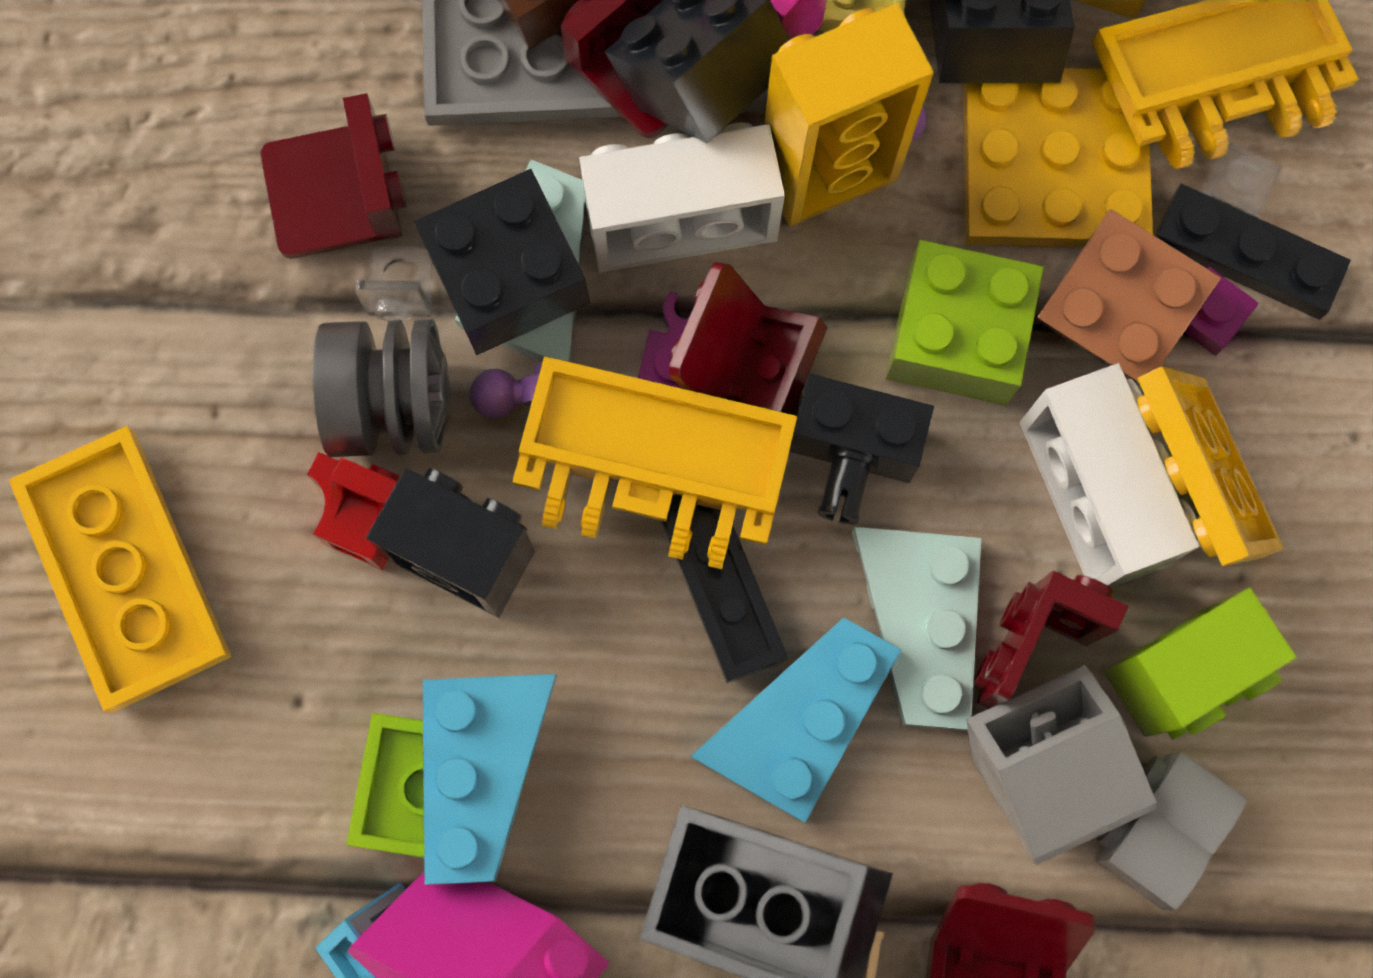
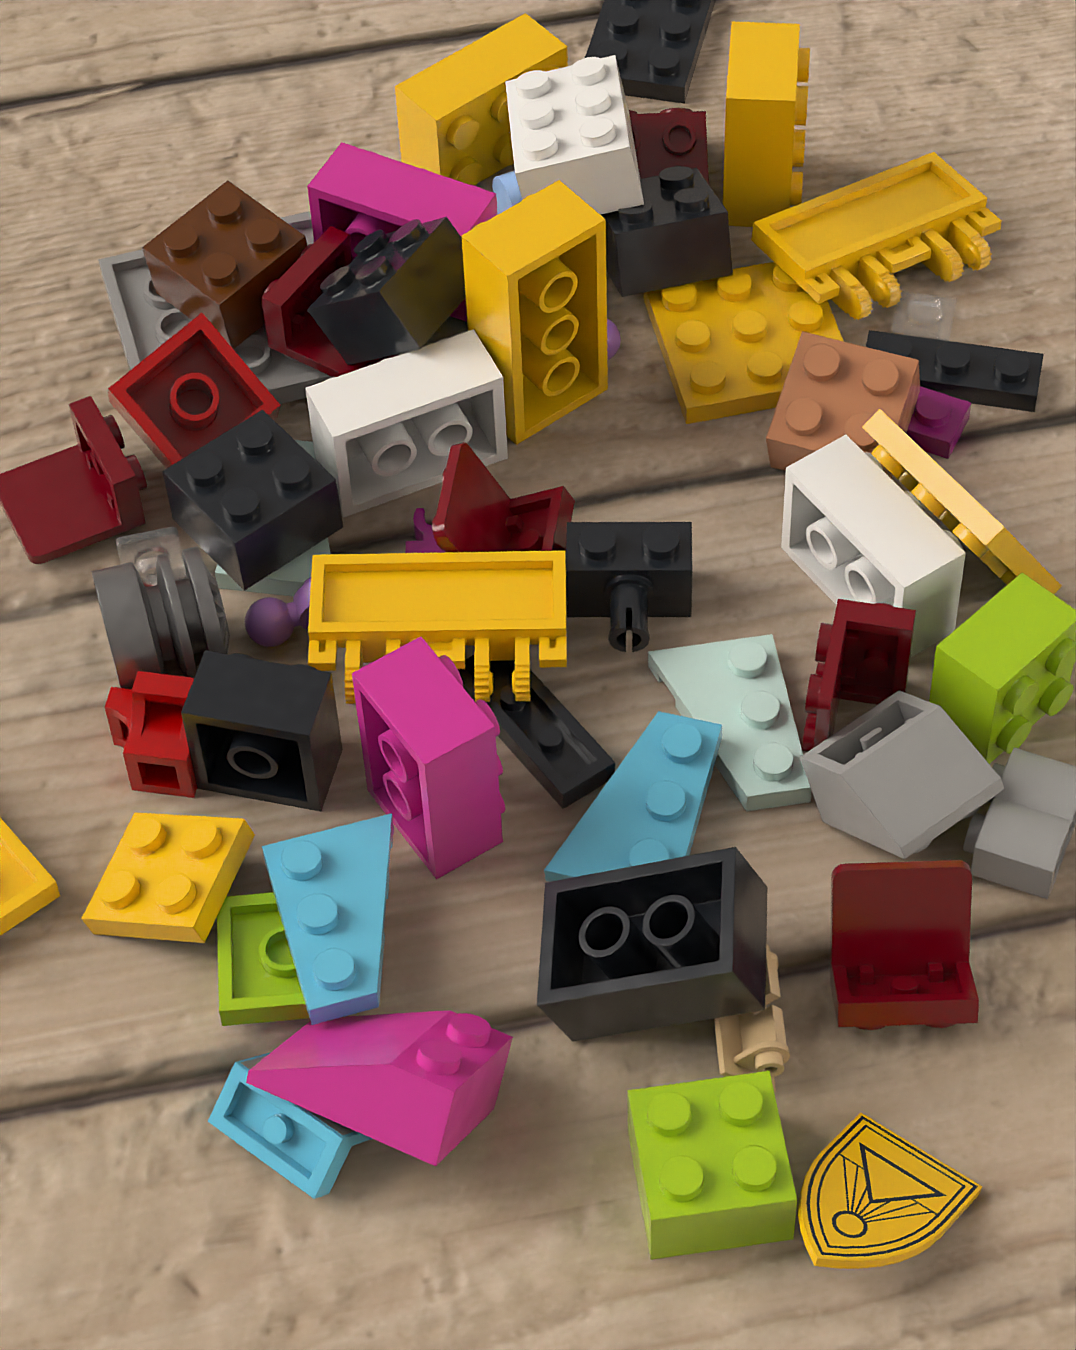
camera: 10 degrees left, 25 degrees down
lime brick [885,239,1044,405] -> none
none -> yellow plate [81,812,255,943]
none -> red brick [108,313,281,469]
none -> dark pink brick [352,637,506,880]

